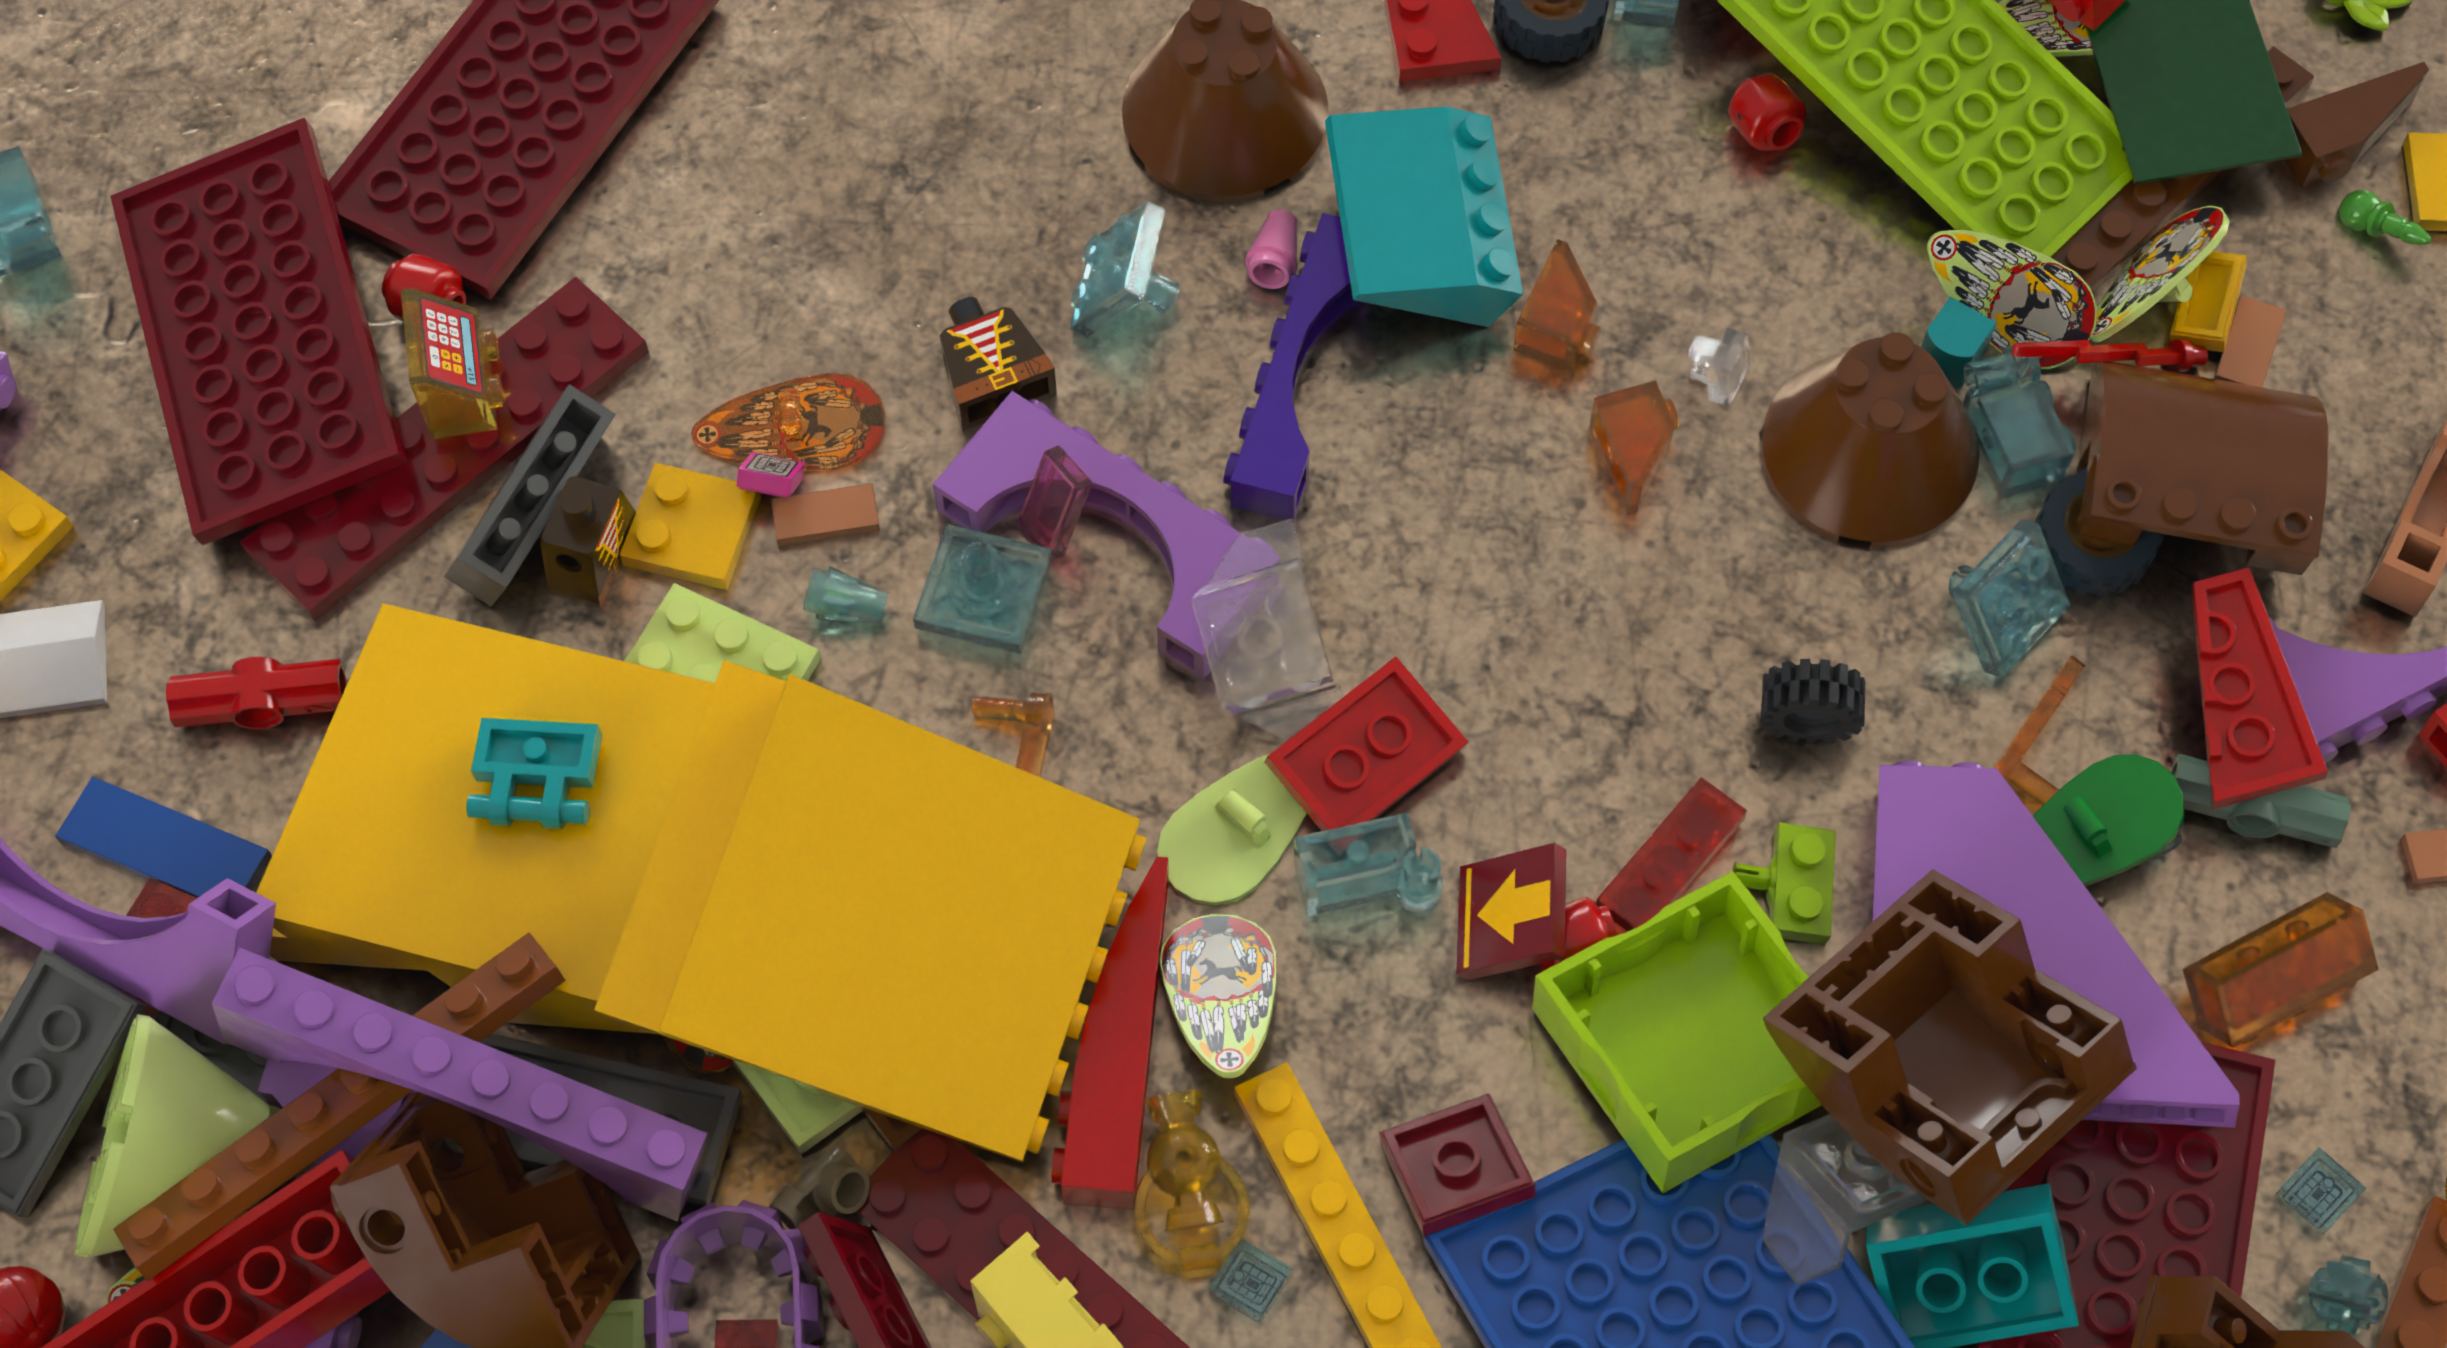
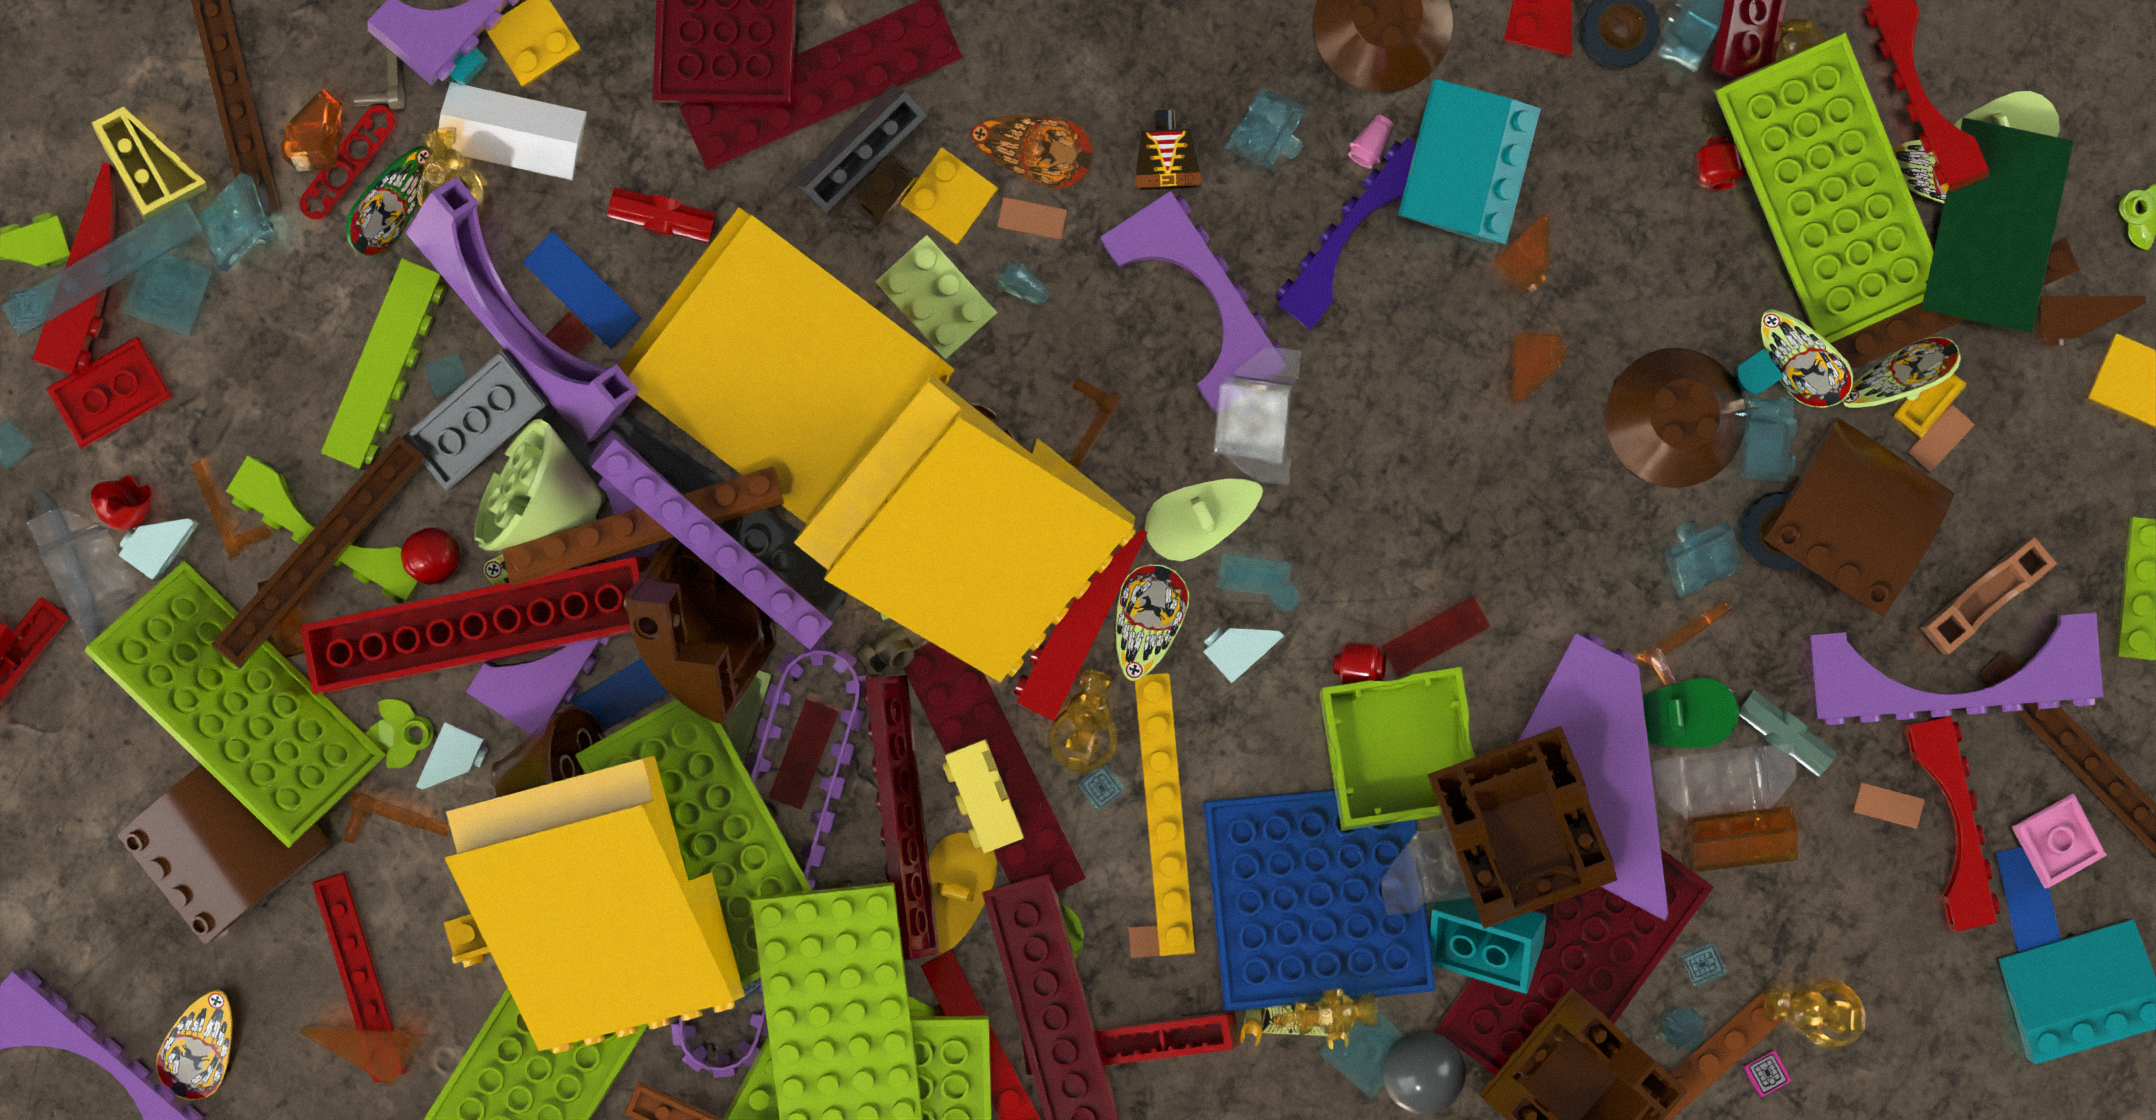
camera: 20 degrees right, 25 degrees up
clear yellow slope [401,288,504,439] -> none
teal plate [466,718,602,829] -> none
dark pink tile [736,452,805,498] -> none
clear light blue plate [913,523,1053,654] -> none
clear pink tile [1017,445,1093,561] -> none
red plate [1264,656,1469,849] -> none
dark red tile [1379,1093,1536,1236] -> none
dark red tile [1456,842,1566,980] -> none
clear tile [1688,328,1750,406] -> none
lime plate [1732,822,1836,945] -> none
black tyre [1761,659,1866,745] -> none
red piece [2011,339,2208,372] -> none
red wing [2192,567,2328,810] -> none
bright green bar [2339,190,2432,245] -> none
none -> light aqua slope [1203,628,1284,683]
none -> clear piece [1653,743,1797,825]

